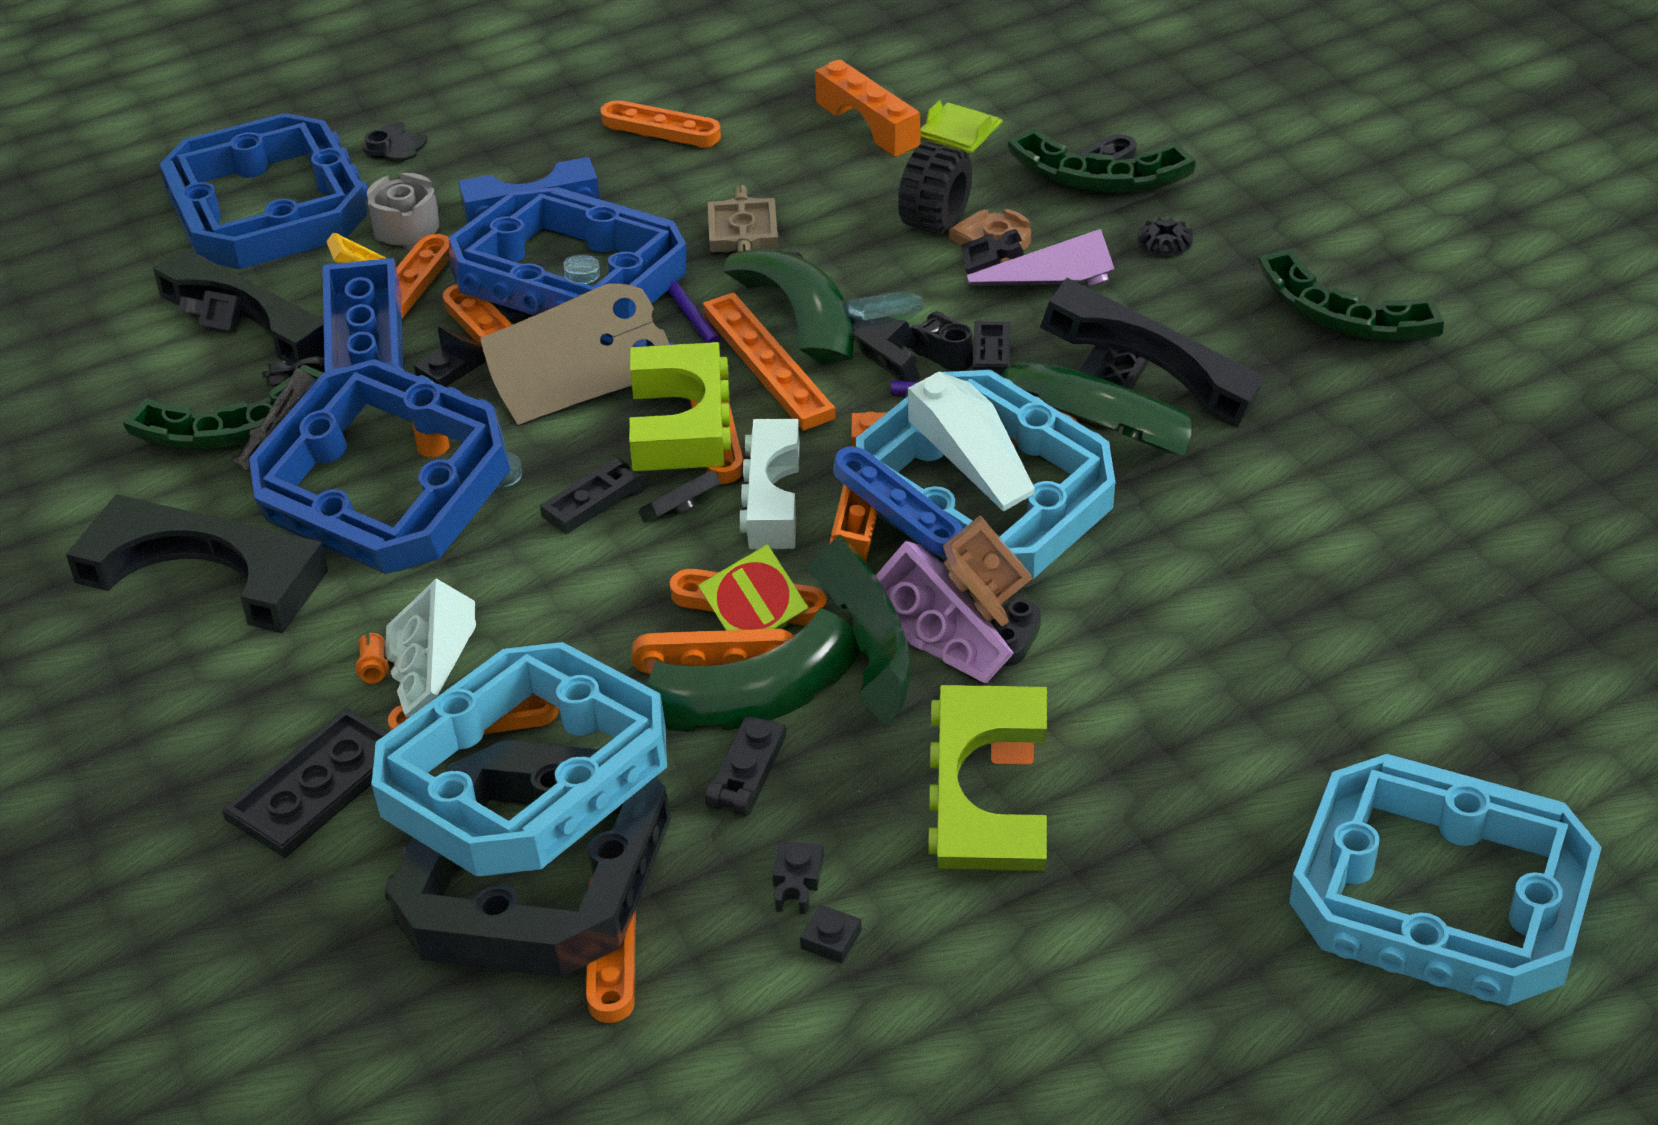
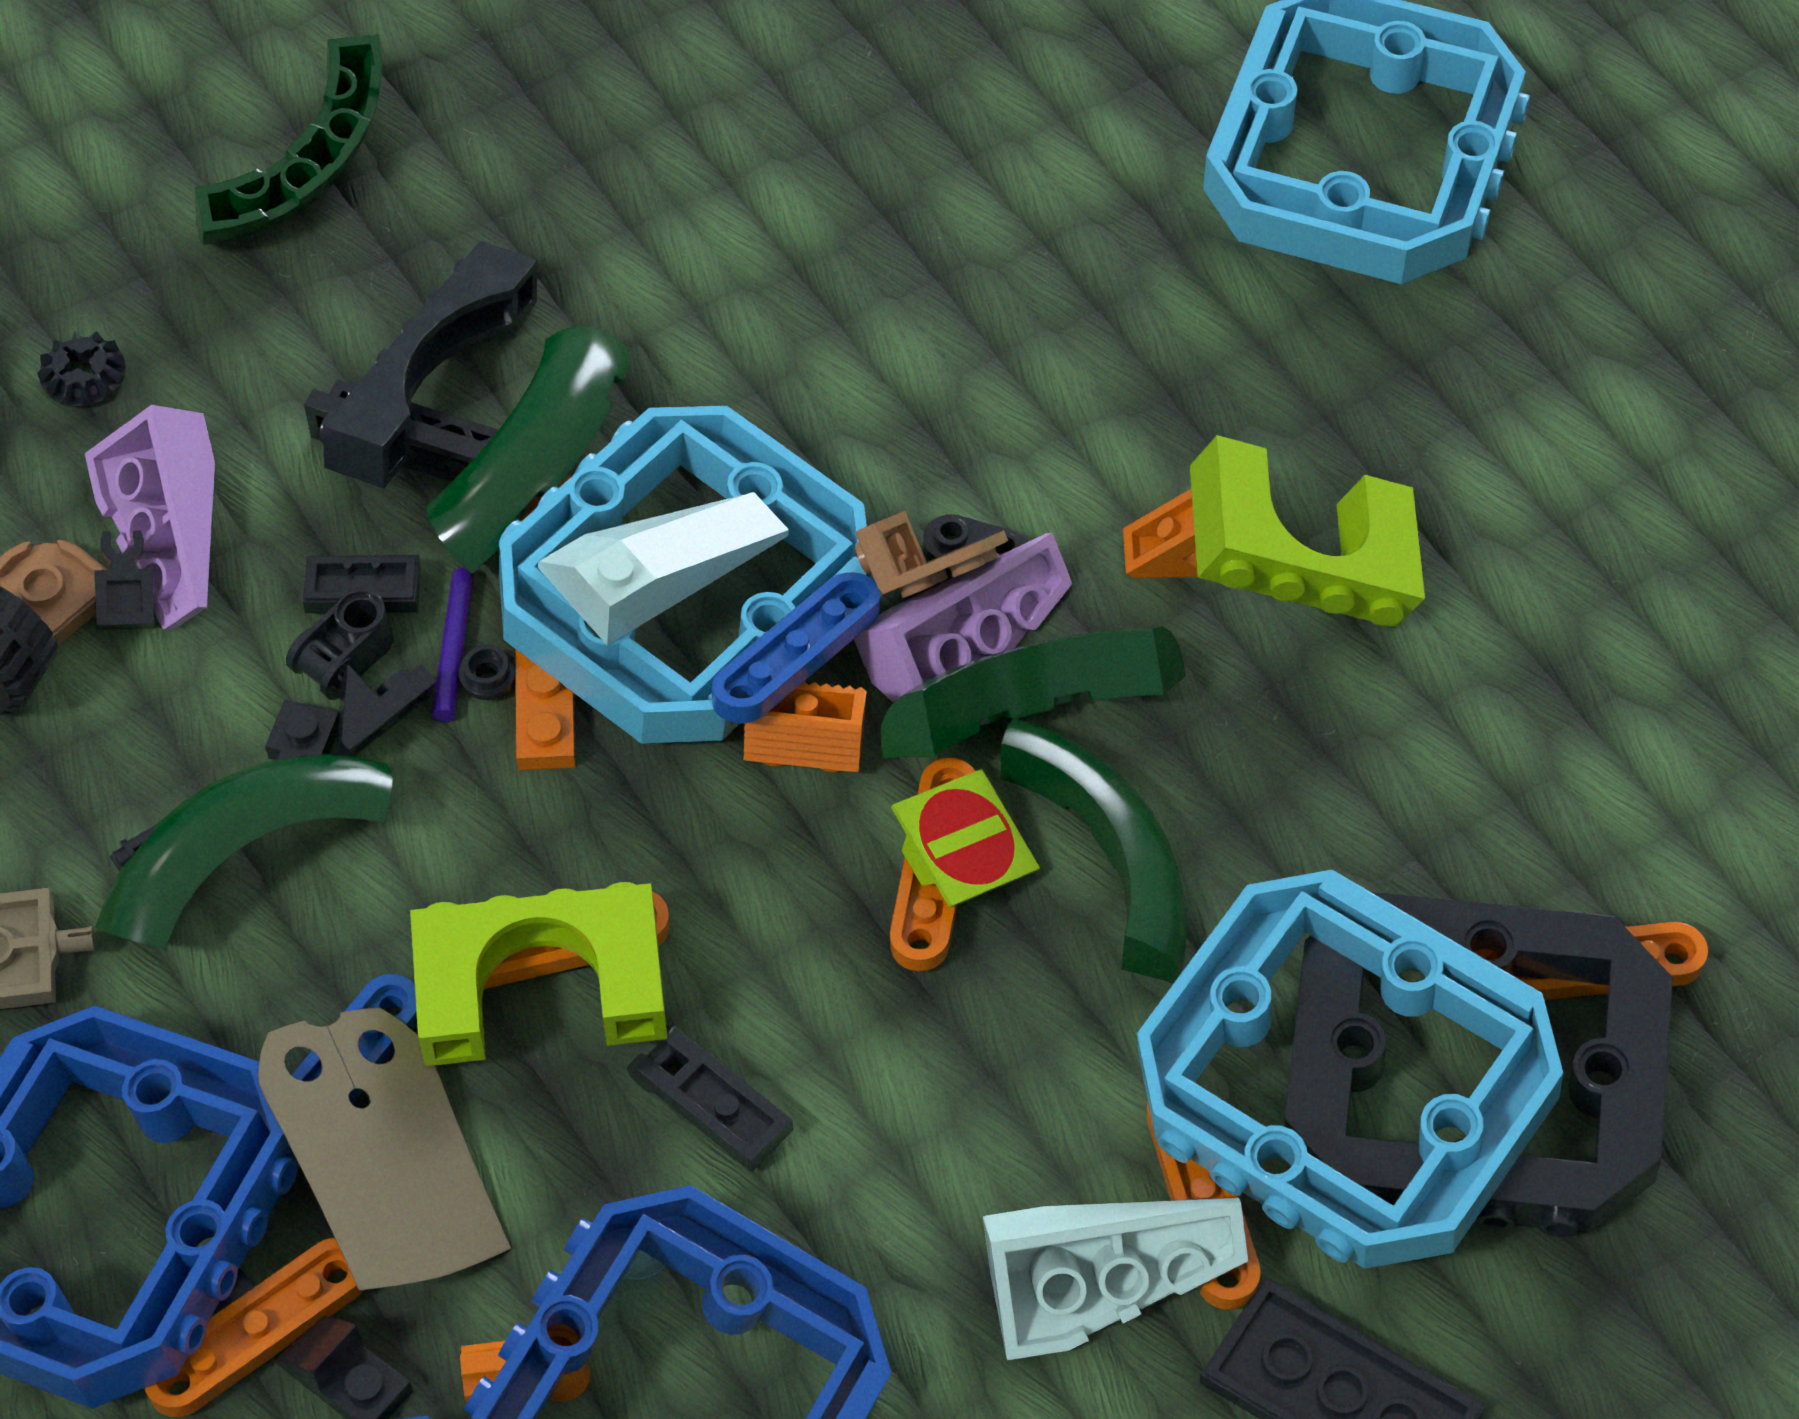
camera: 95 degrees left, 15 degrees up
orange pin [355,633,389,684] -> none
clear light blue tile [563,255,599,284] -> none
orange plate [631,629,794,674] -> none
black plate [638,471,720,523] -> none
dark purple bar [667,281,721,344] -> none
orange plate [702,292,836,431] -> none
black plate [705,716,786,816] -> none
light aqua arch [740,419,800,549] -> none
black plate [772,841,824,914] -> none
black plate [800,904,862,964] -> none
clear light blue tile [844,291,923,320] -> none

